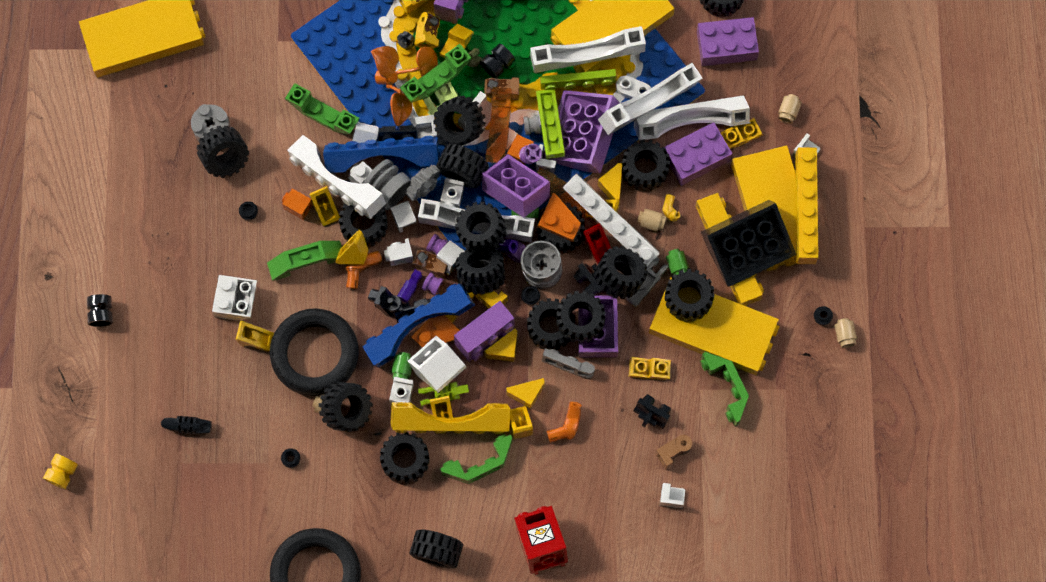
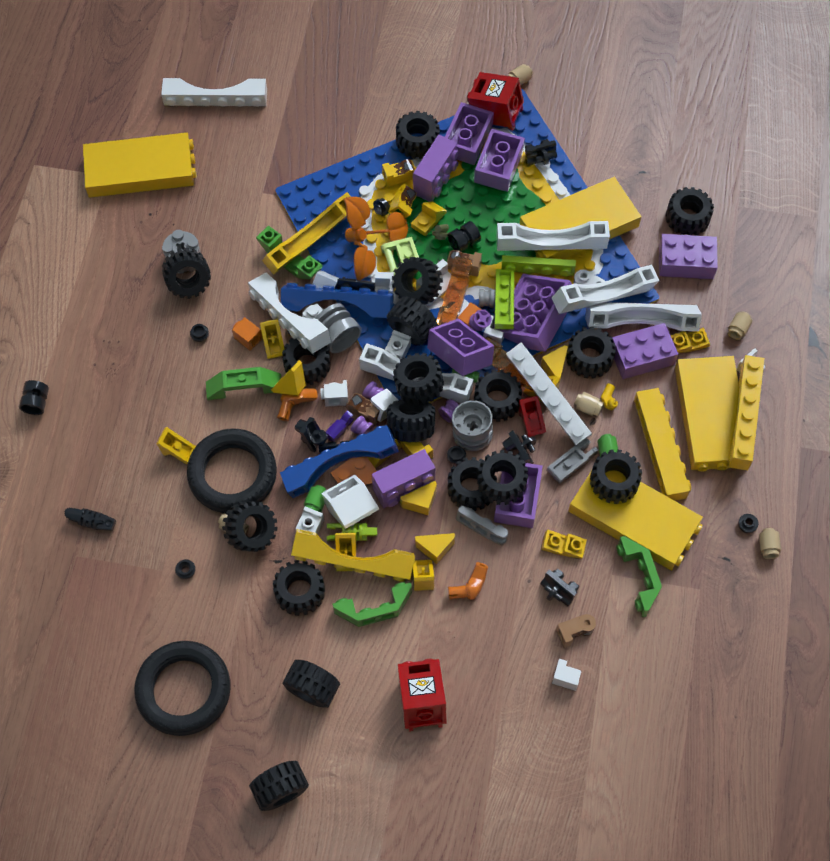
camera: 10 degrees right, 10 degrees down
white slope [212,275,257,320] -> none
white panel [391,201,416,233] -> none
bright green slope [400,44,472,103] -> none
light grey gear [406,165,441,201] -> none
dark purple bar [494,239,519,253] -> none
orange wing [538,193,581,242] -> none
black tyre [594,246,648,299] -> none
black slope [701,200,797,287] -> none
none -> yellow arch [262,192,351,275]

